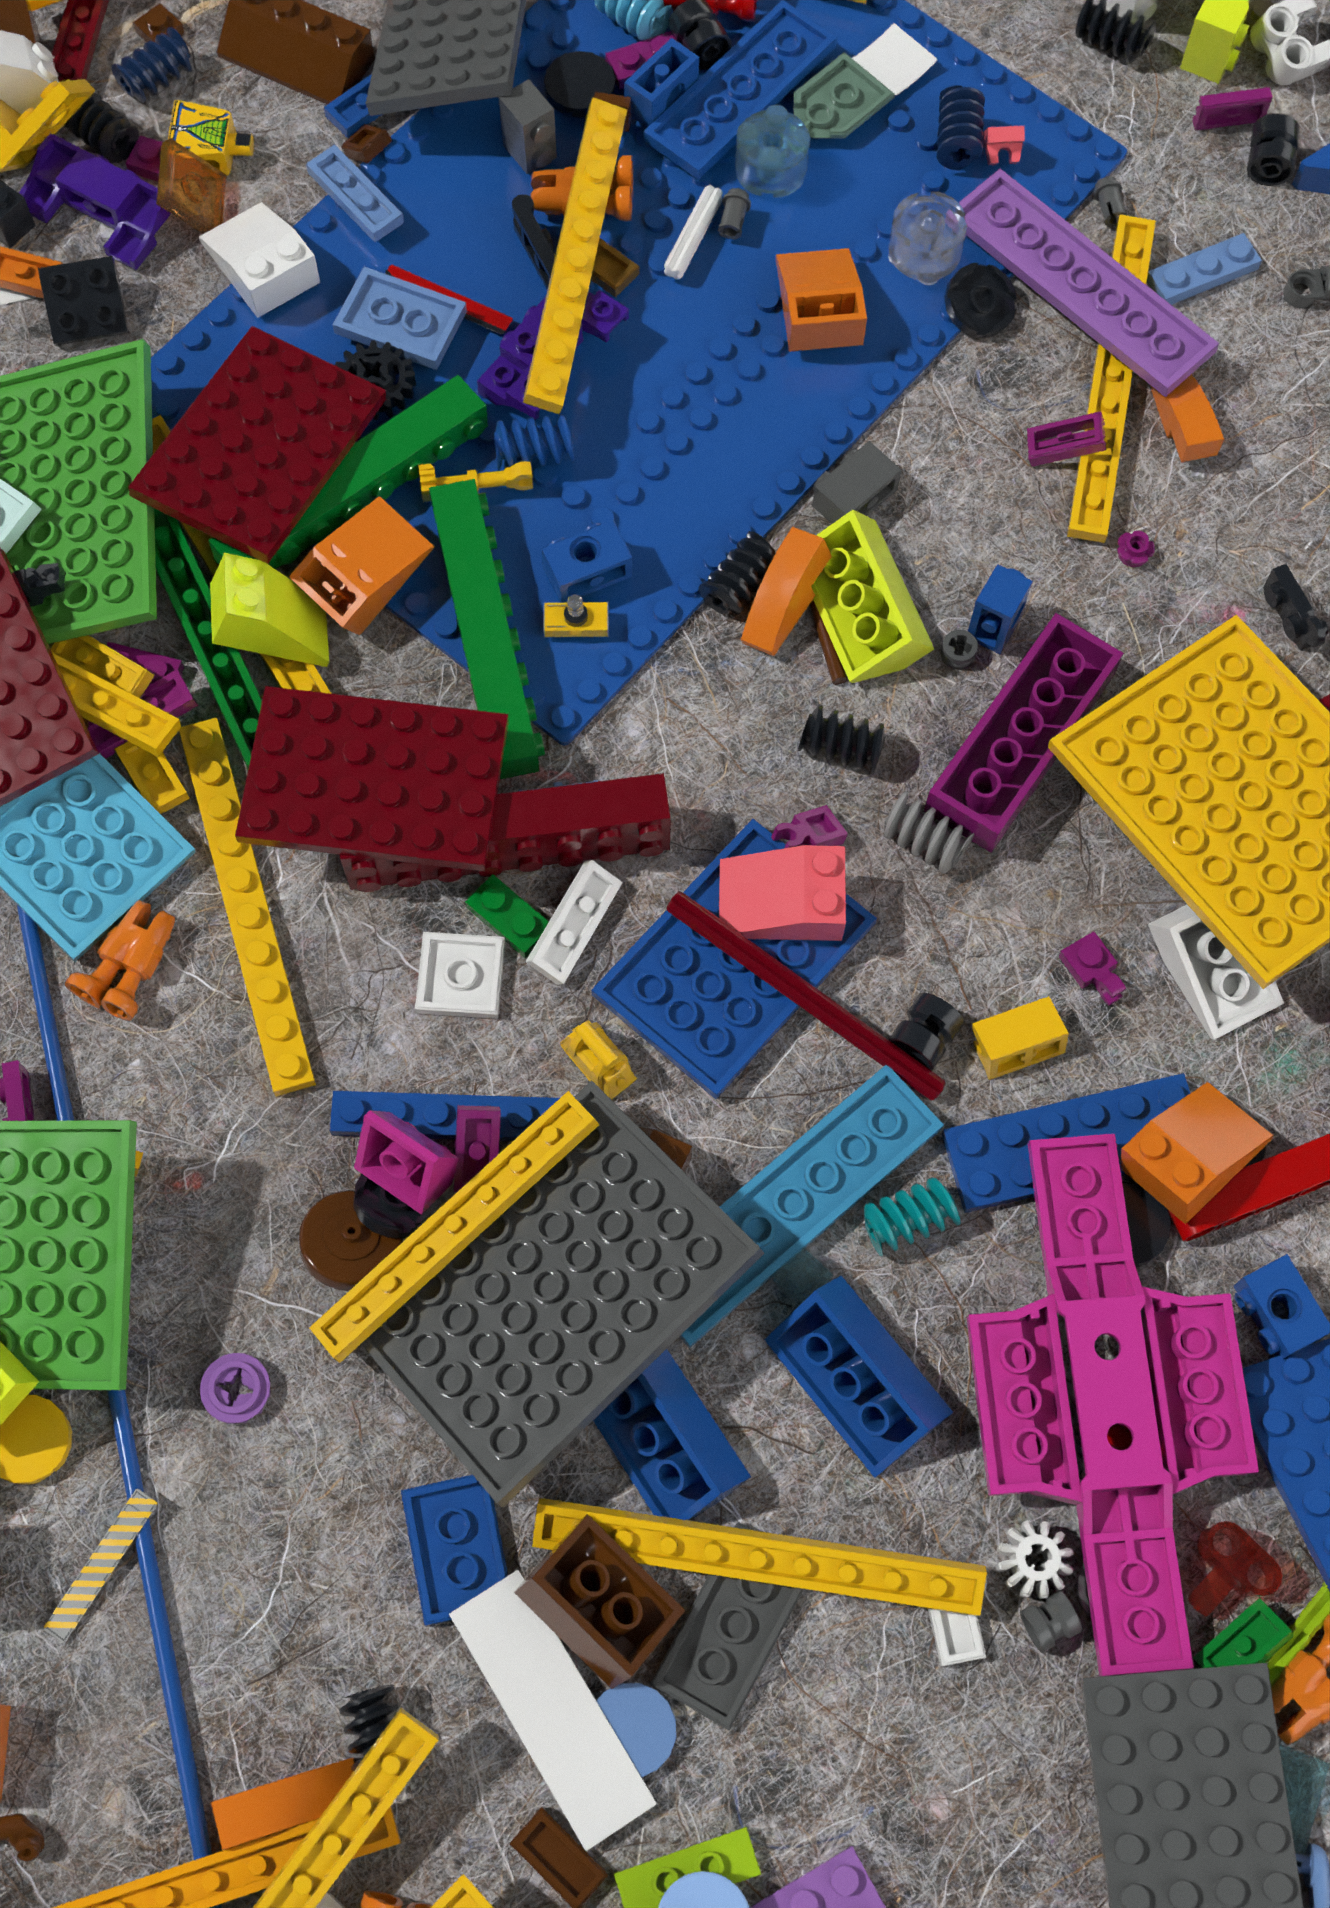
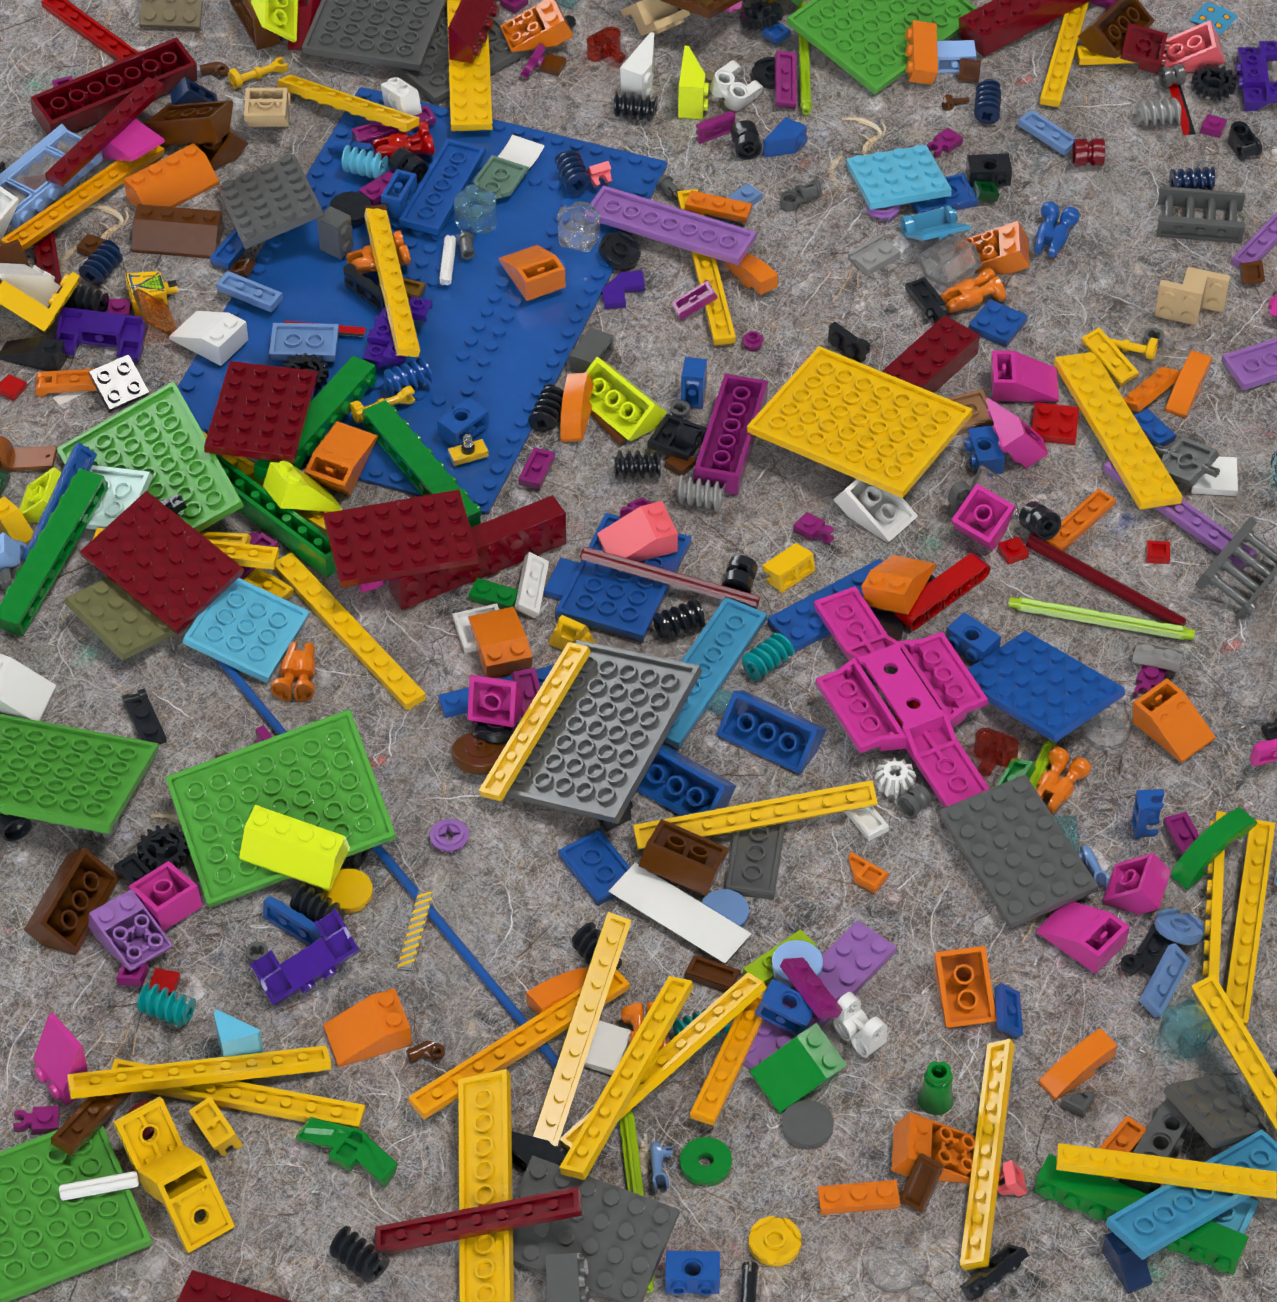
camera: 20 degrees left, 20 degrees down
none -> orange slope [468,607,532,678]
none -> magenta plate [518,447,555,490]
none -> blue tile [544,557,579,600]
none -> dark purple tile [602,270,645,309]
none -> black plate [647,414,707,461]
none -> black piece [653,600,705,639]
none -> reddish brown tile [665,455,696,476]
none -> orange plate [685,190,752,223]
none -> orange tile [848,852,889,894]

